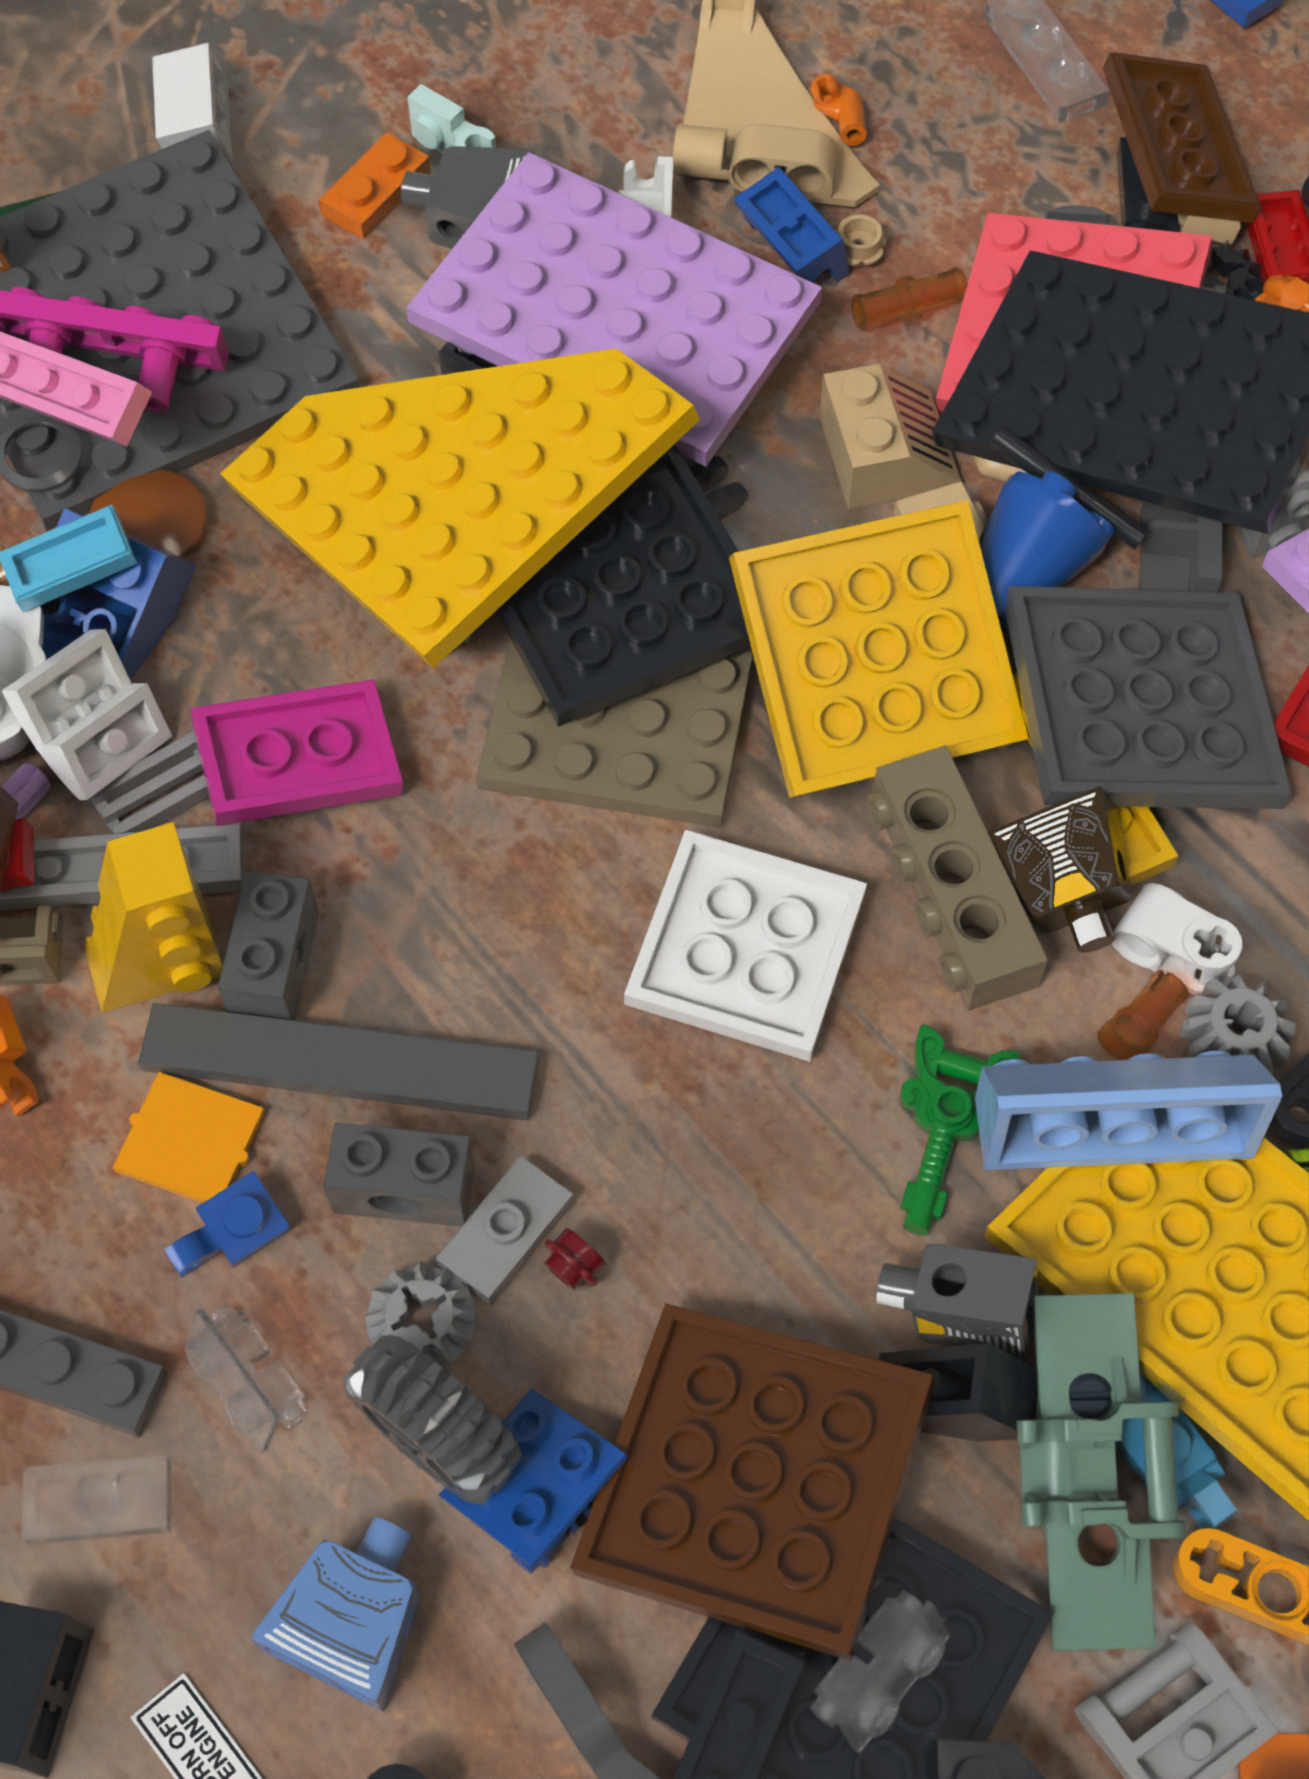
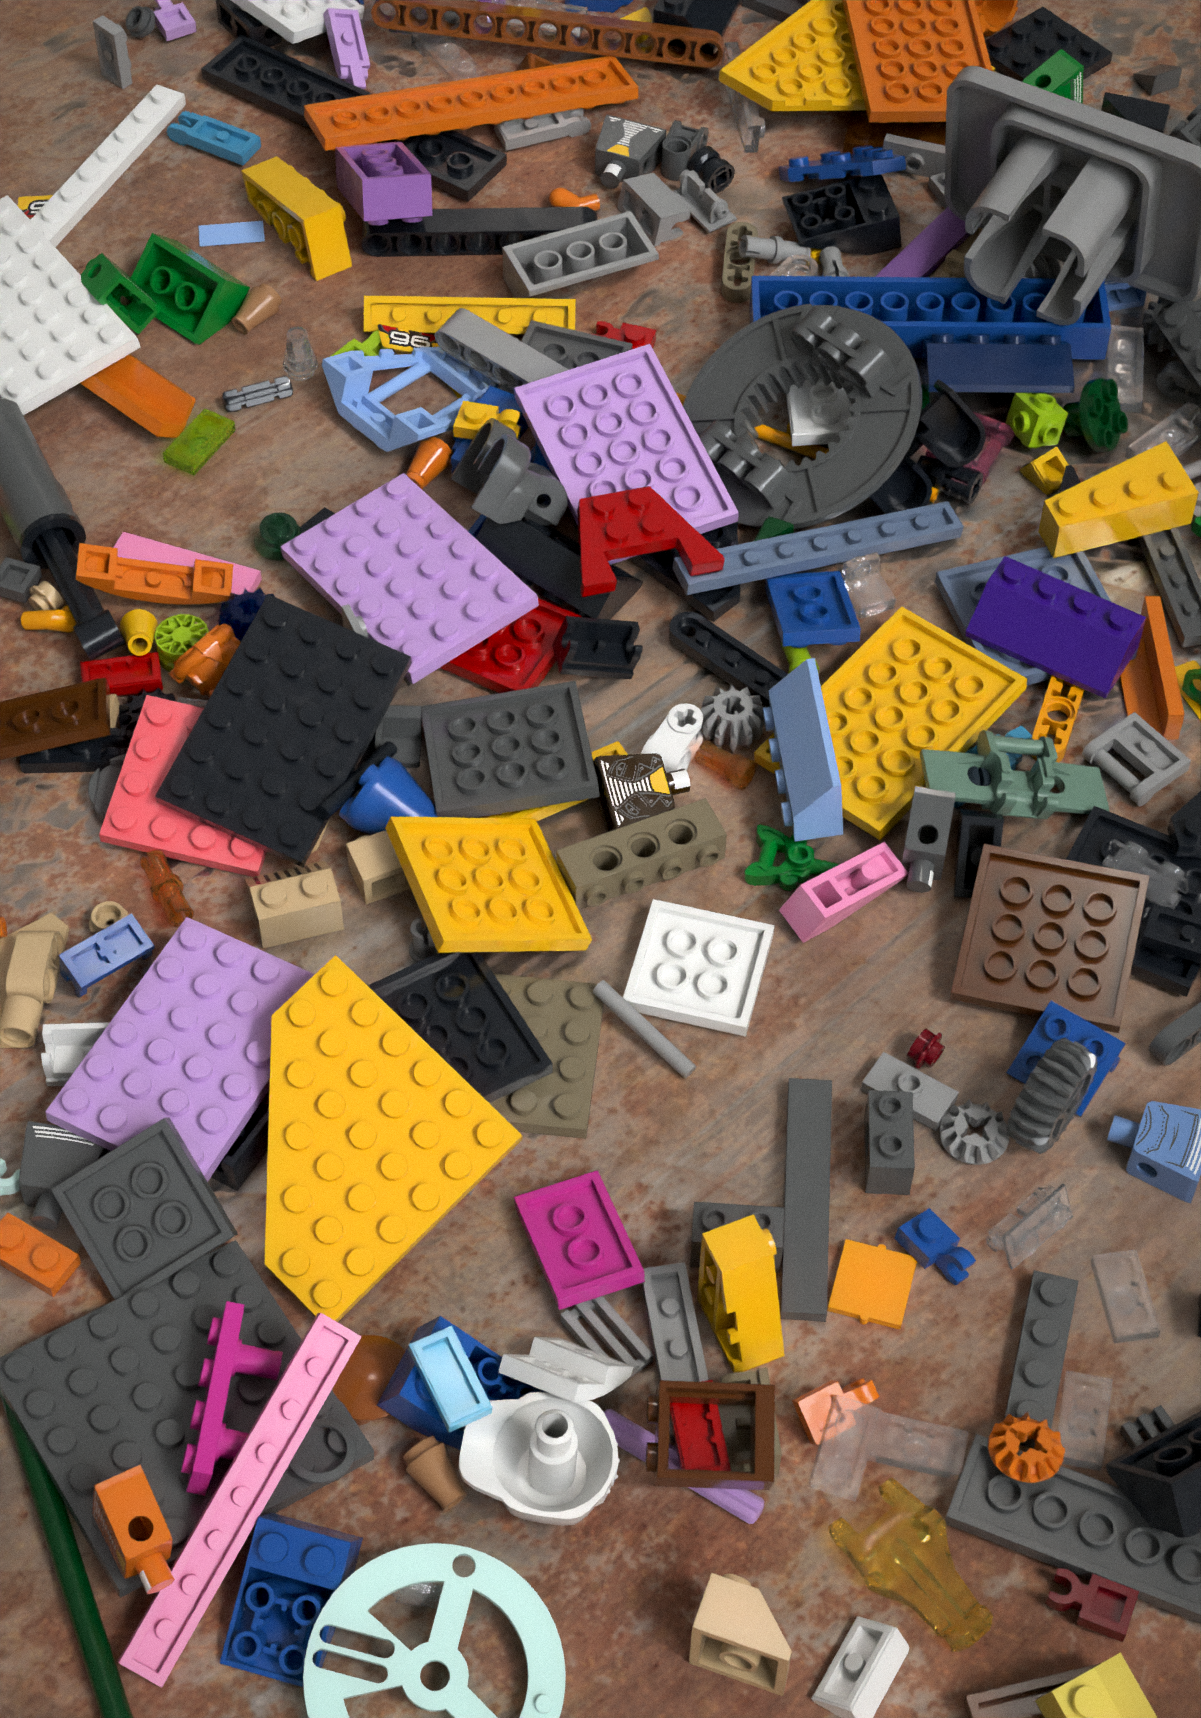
camera: 95 degrees left, 10 degrees down
none -> dark grey plate [51,1117,238,1300]
none -> light grey bar [592,980,697,1079]
none -> bright pink slope [779,841,908,943]

